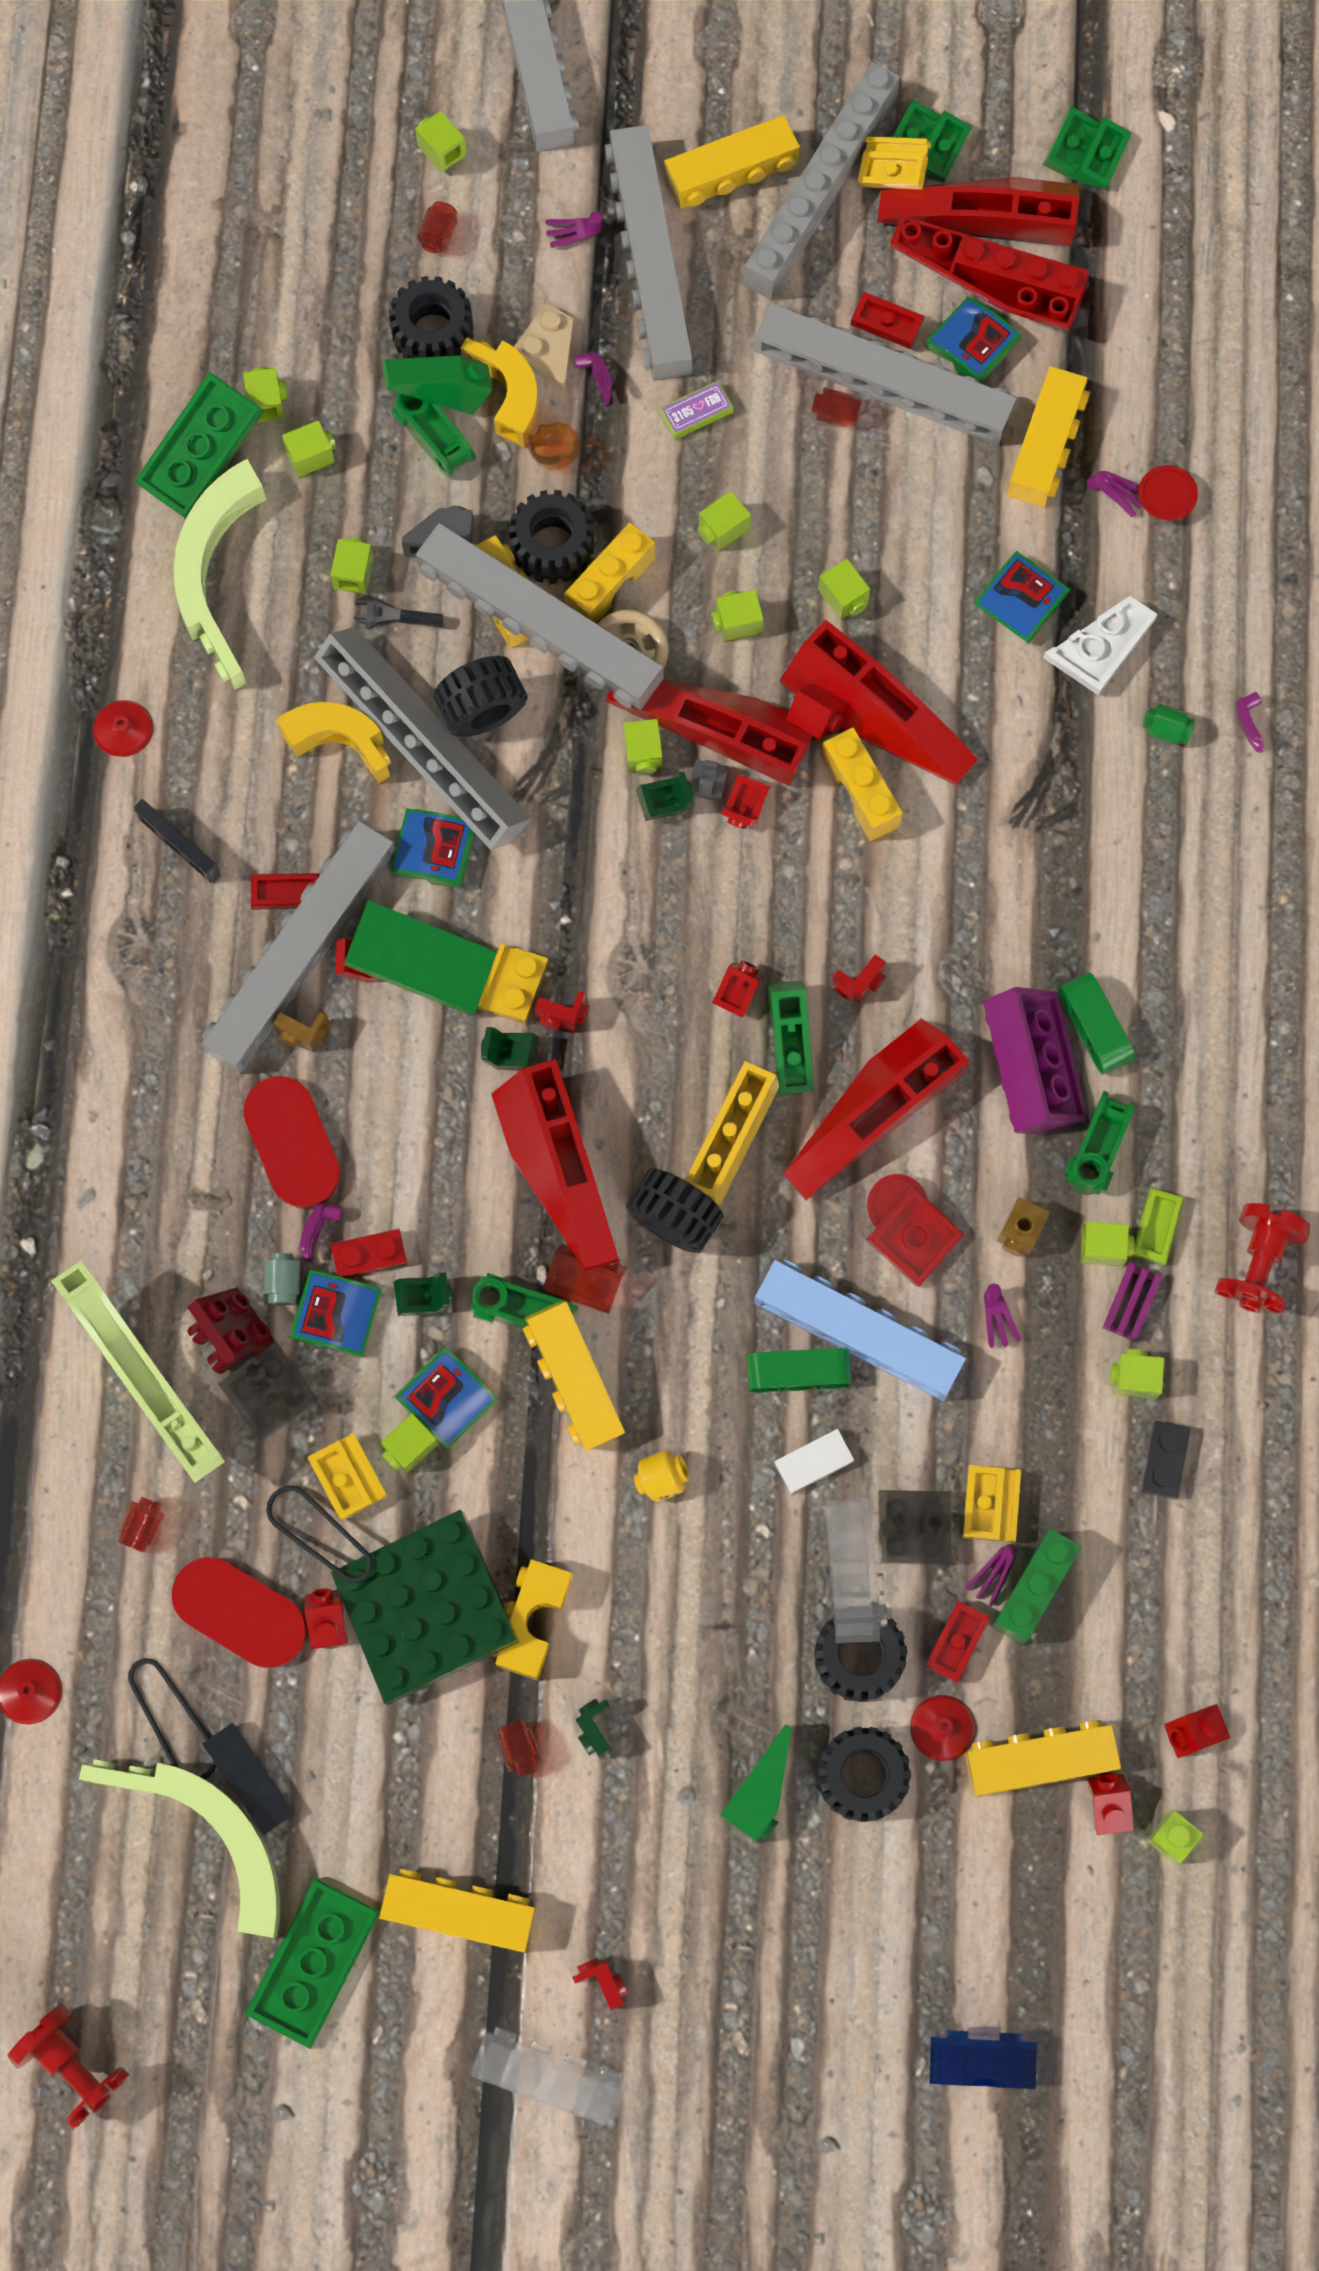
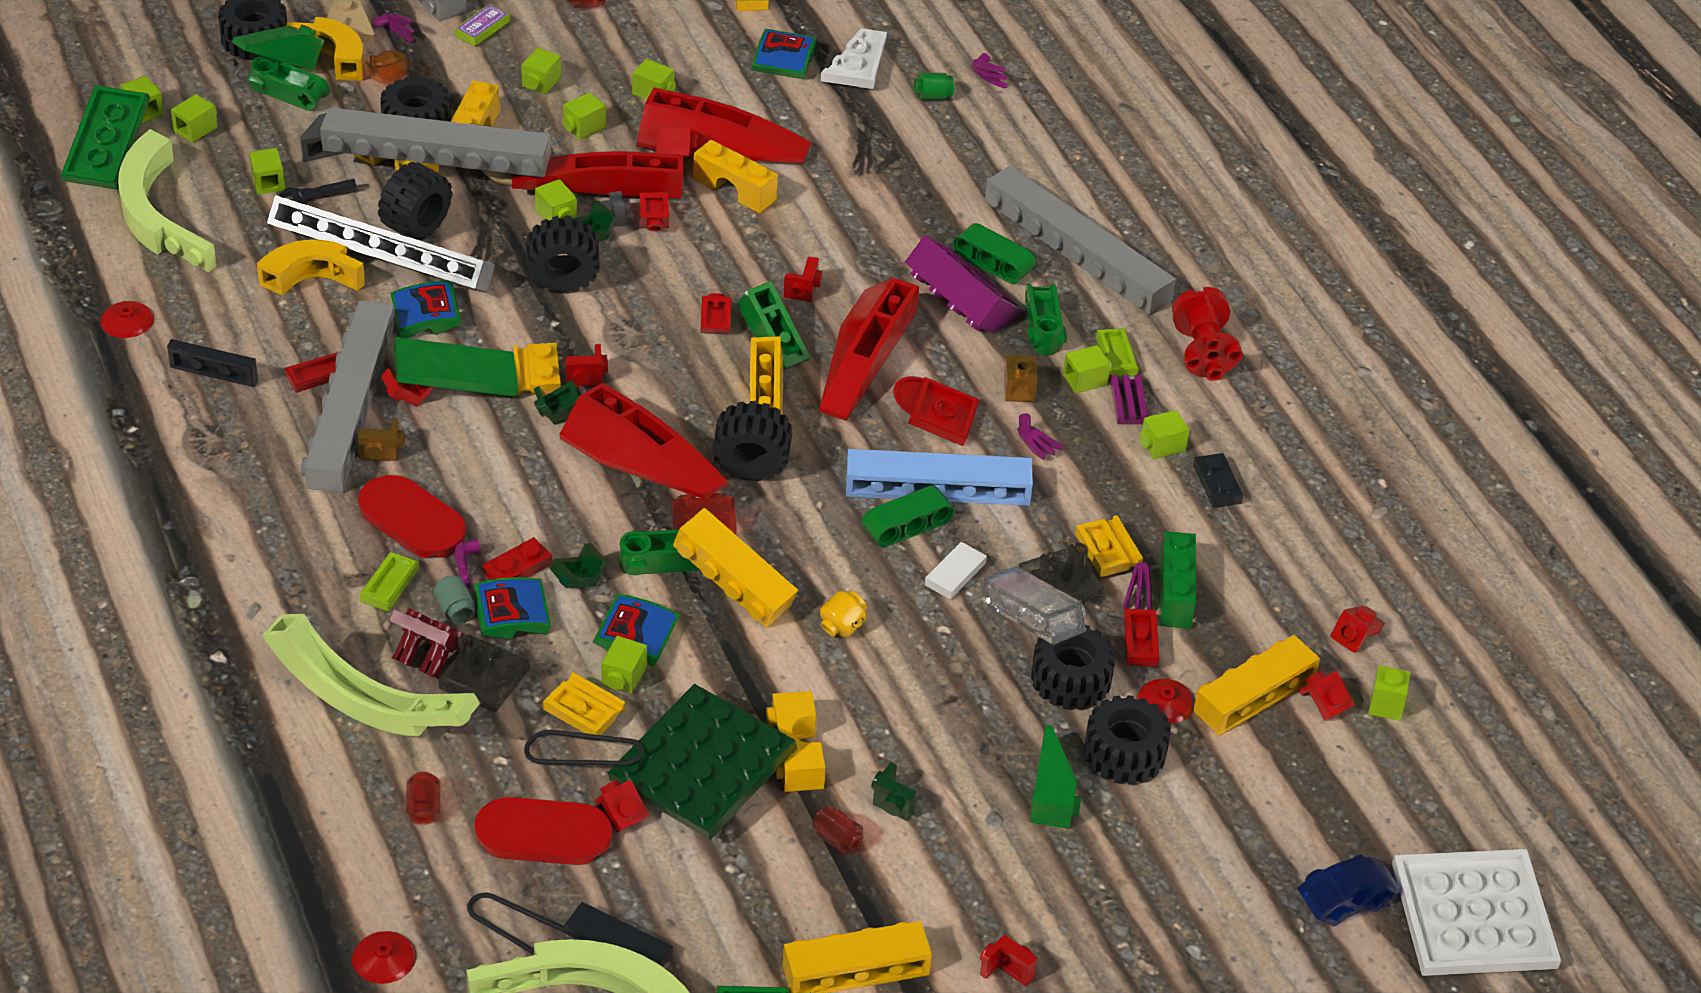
camera: 30 degrees left, 30 degrees down
none -> lime tile [360,552,419,612]
none -> black tyre [526,216,600,294]
none -> light grey brick [985,166,1176,315]
none -> white plate [1392,849,1561,976]

